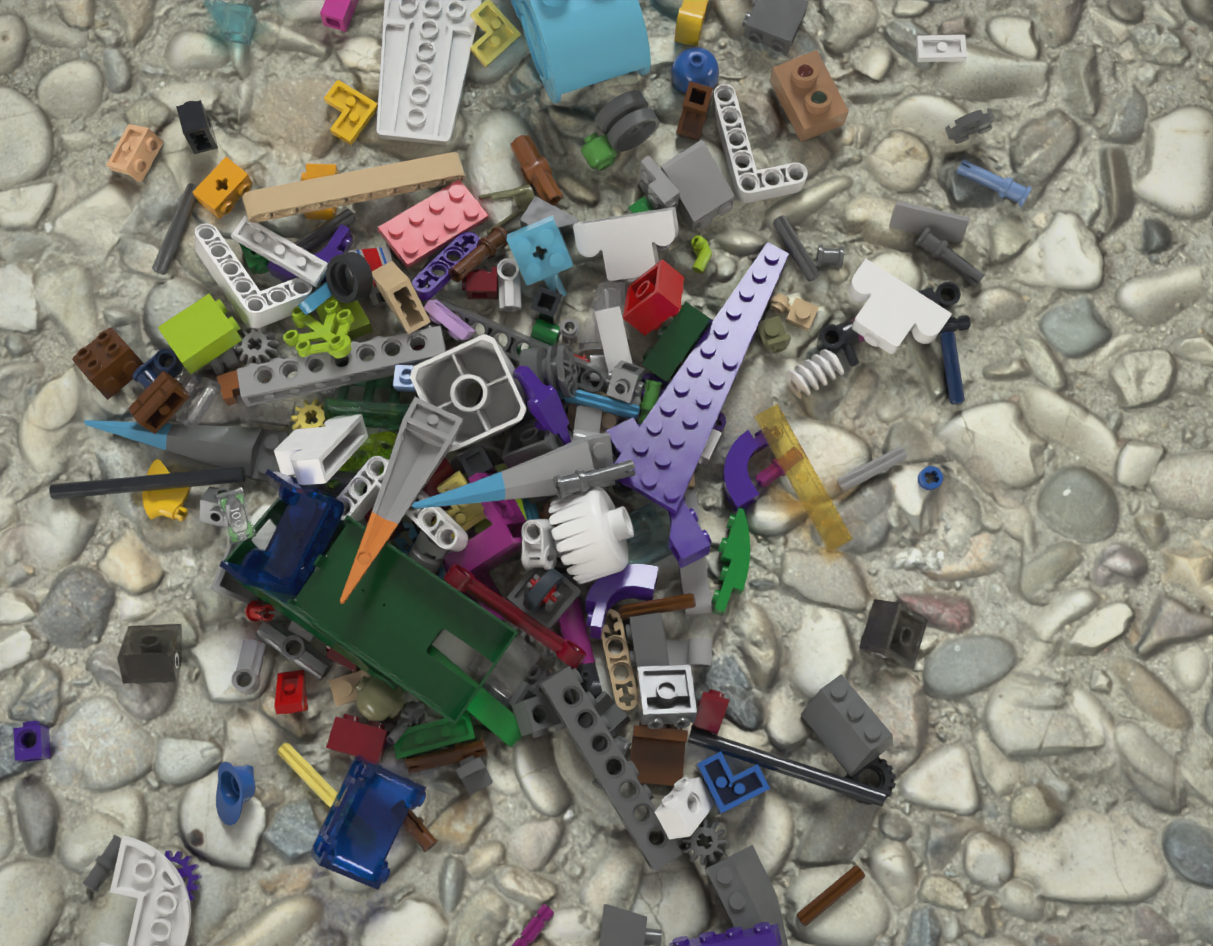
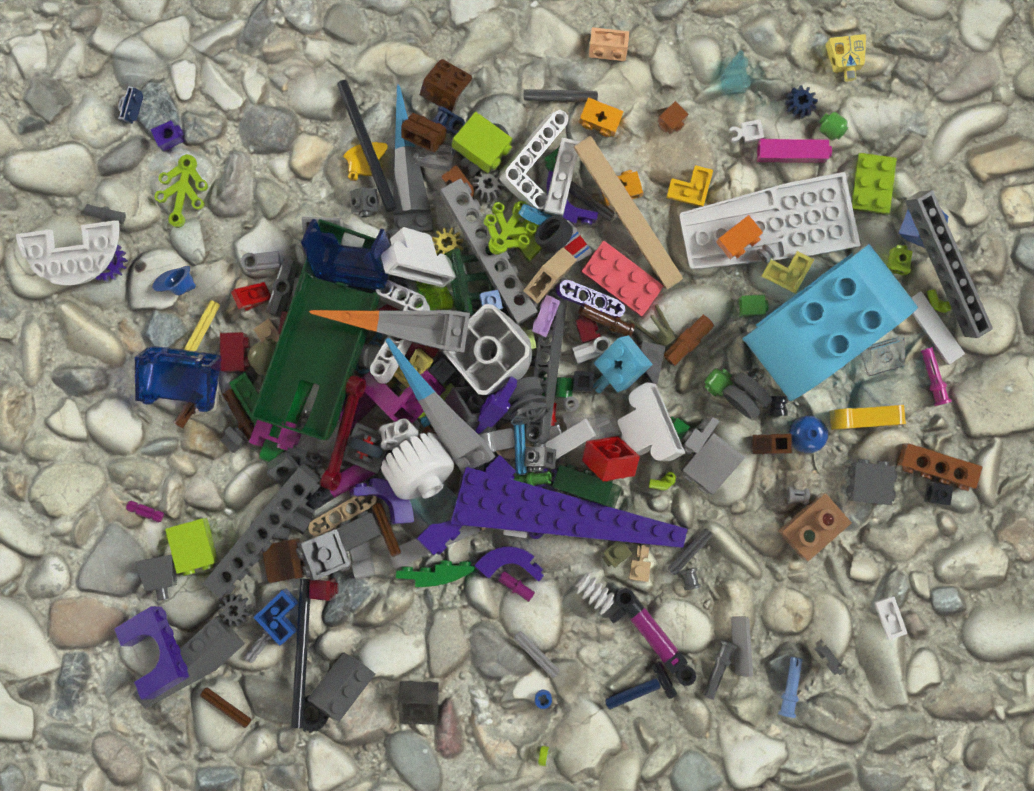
camera: 80 degrees right, 10 degrees up
clear smoke slope [117,624,182,684] -> none
black brick [176,100,218,154] -> none
clear tile [216,487,256,544] -> none
red pin [245,601,275,622] -> none
dark grey plate [386,701,426,745] -> none
dark grey pin [553,459,636,499] -> none
white brick [655,777,715,839] -> none
white beam [712,84,808,203] -> none
clear yellow tile [754,403,853,552] -> none
white brick [848,258,952,354] -> none
none -> lime plant [154,154,208,228]
none -> lime brick [165,518,219,576]
none -> light grey axle [244,630,272,663]
none -> magenta tile [249,420,301,450]
none -> lime tile [538,746,549,767]
none -> dark orange brick [657,101,689,135]
none -> orange brick [716,215,763,260]
none -> white plate [728,119,764,143]
none -> bright green brick [739,295,769,317]
none -> light grey bush [757,244,775,264]
none -> black wheel [768,396,788,416]
none -> light grey bush [787,487,810,505]

